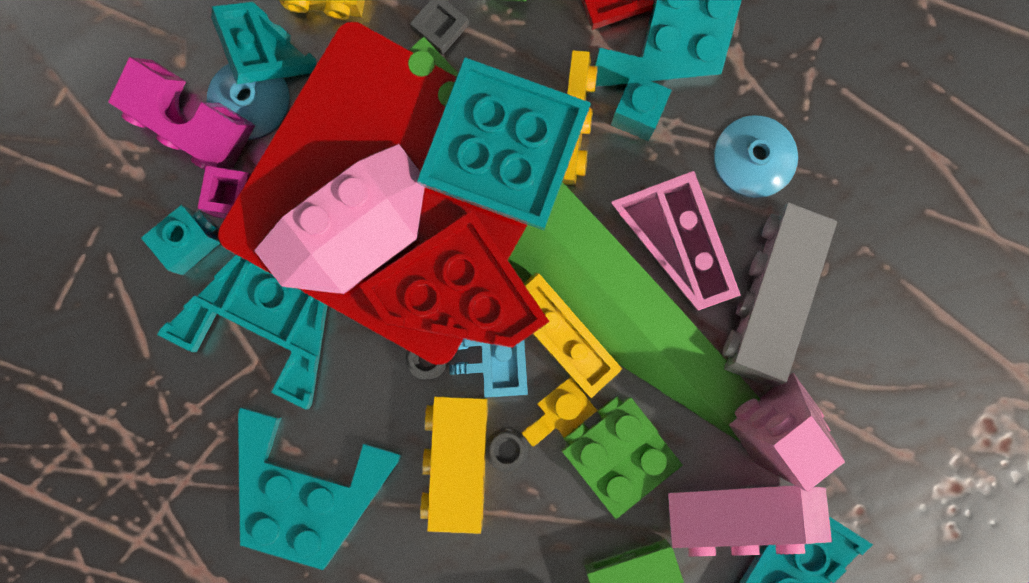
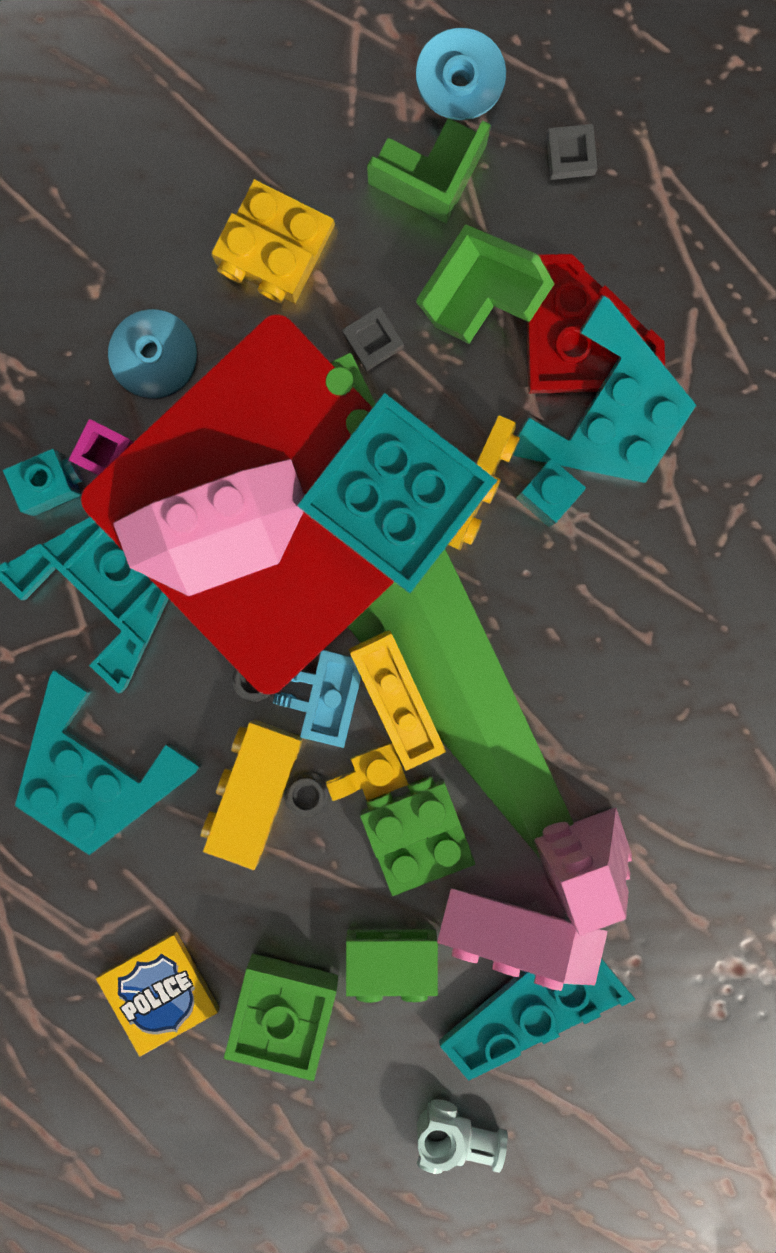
camera: 15 degrees right, 5 degrees up
dark pink arch [108,57,255,170] -> none
teal wing [211,2,317,84] -> none
red plate [359,210,550,348] -> none
bright pink wedge [611,171,741,311] -> none
medium azure dish [714,115,798,198] -> none
light grey brick [723,202,837,388] -> none

